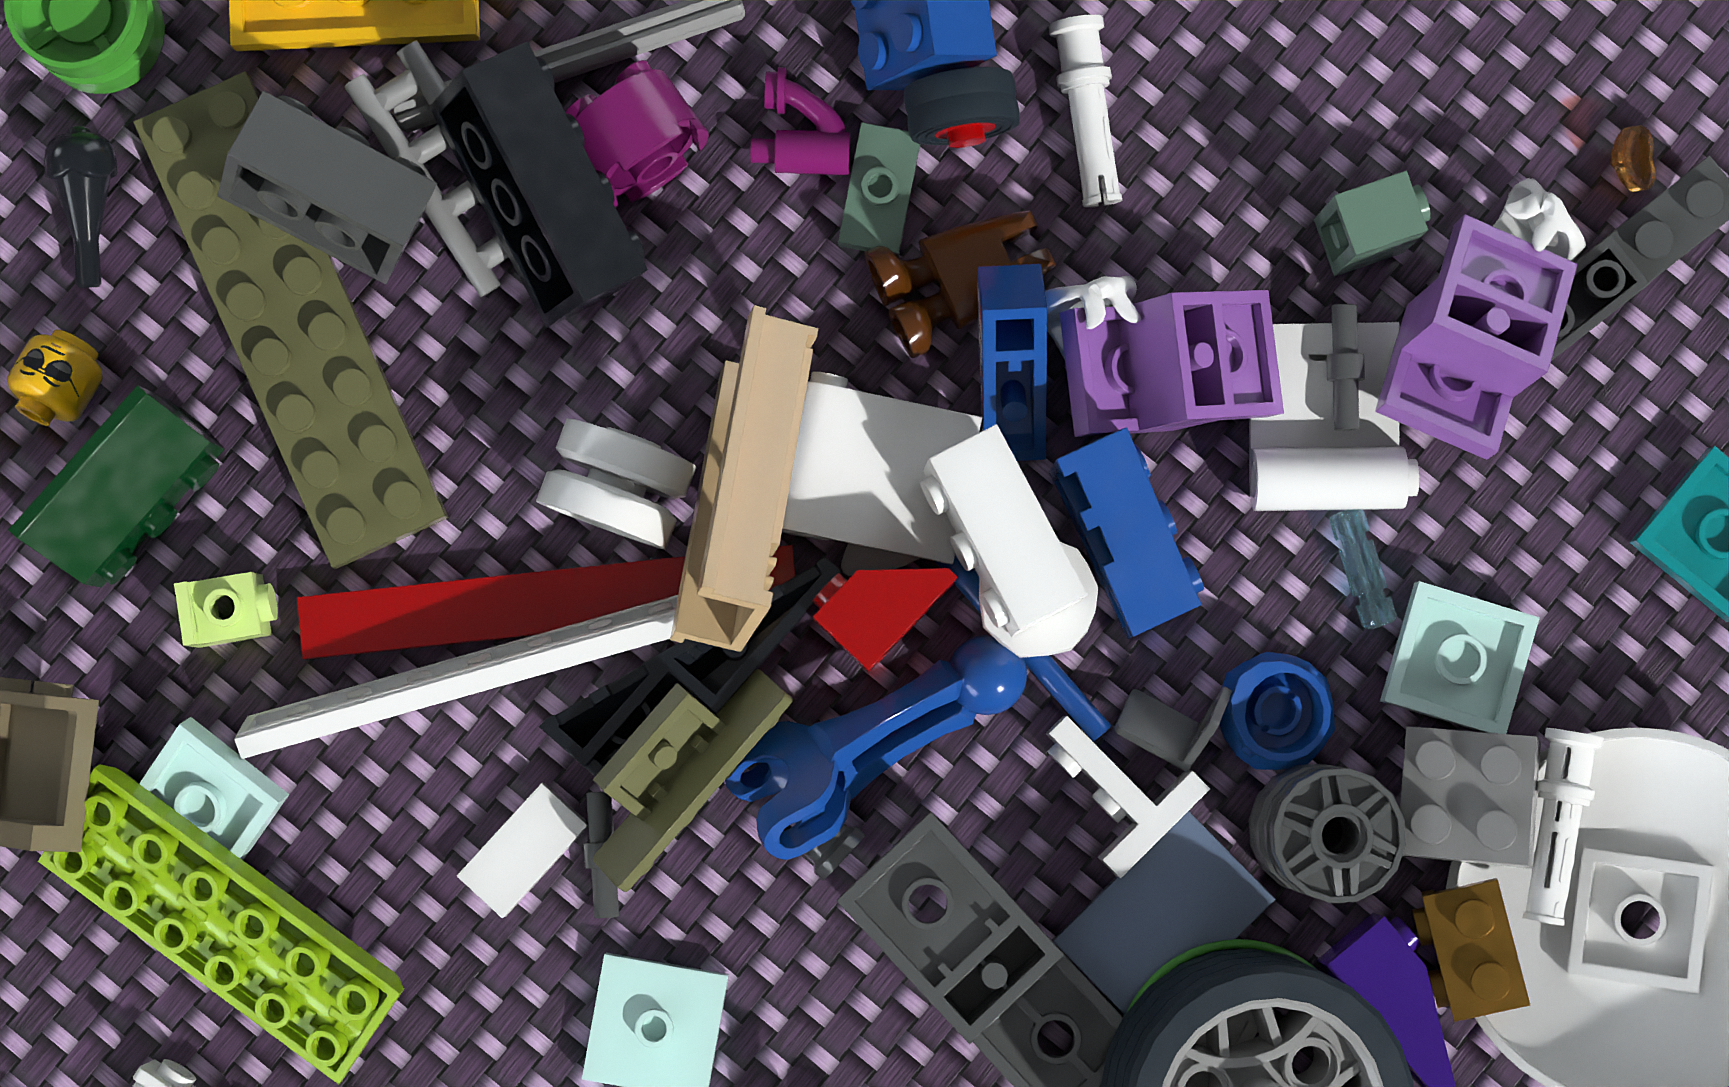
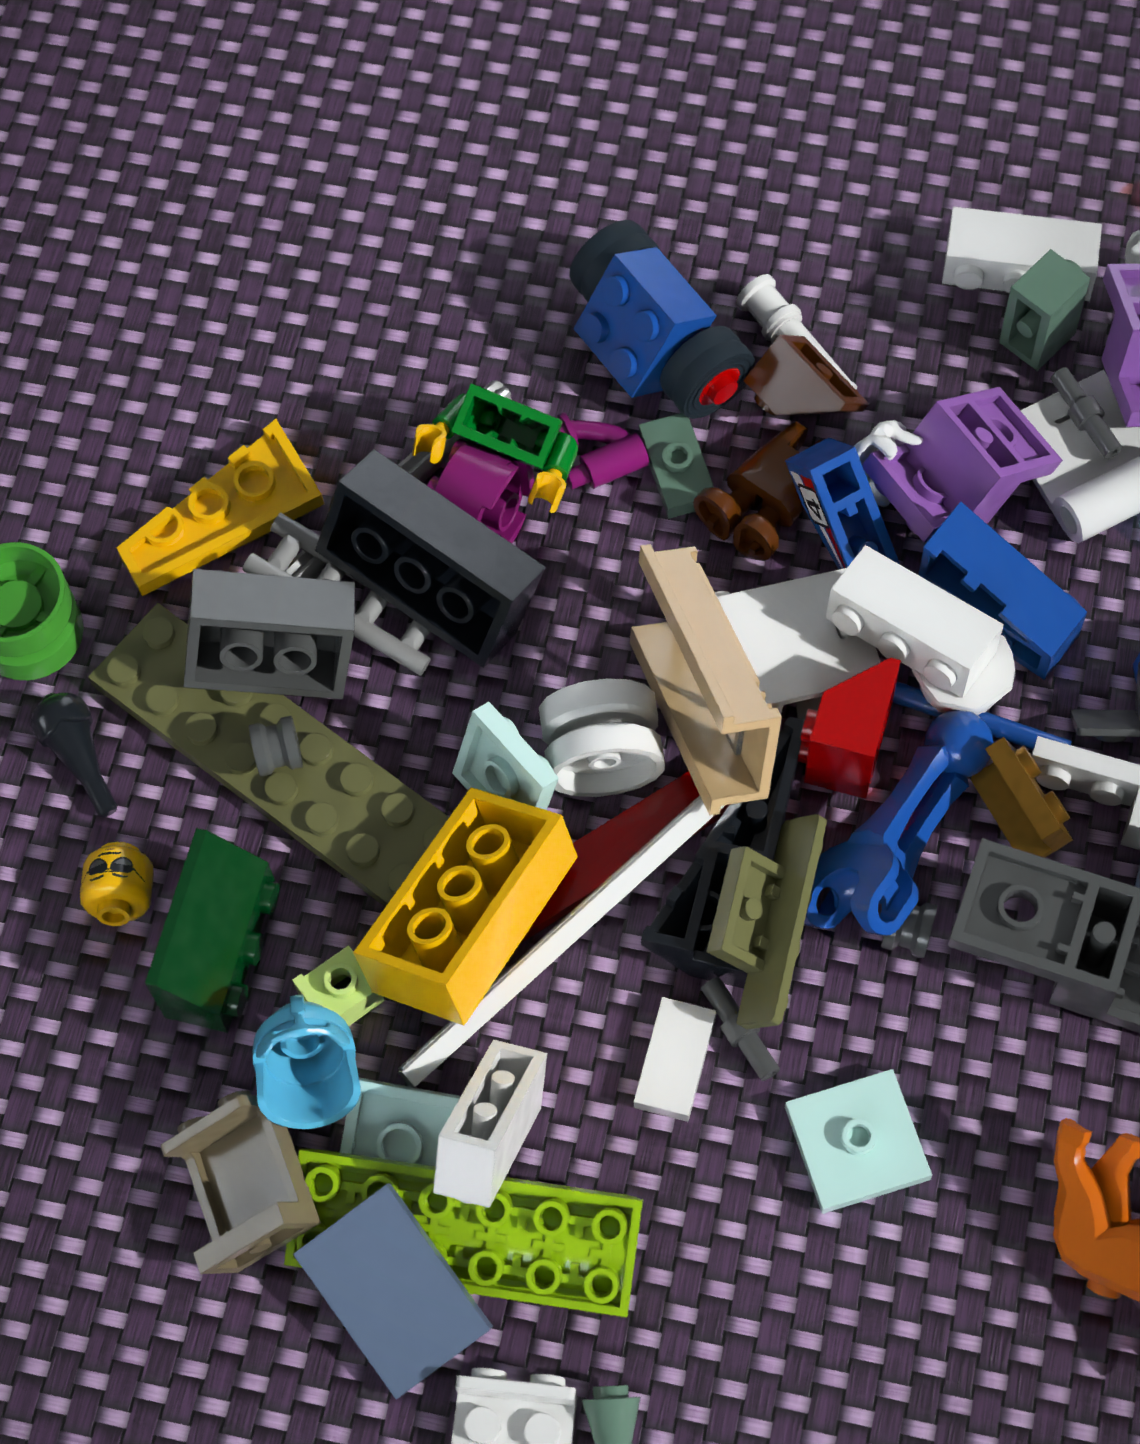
camera: 25 degrees left, 20 degrees down
none -> dark grey wheel [249,716,303,777]
none -> medium azure helmet [253,995,361,1129]
none -> sand blue tile [293,1182,493,1399]
none -> yellow brick [353,787,578,1026]
none -> green torso [412,383,578,513]
none -> white brick [433,1039,547,1208]
none -> light aqua plate [452,702,559,810]
none -> slope [744,335,869,416]
none -> white brick [942,206,1102,301]
none -> pearl gold bracket [971,737,1073,858]

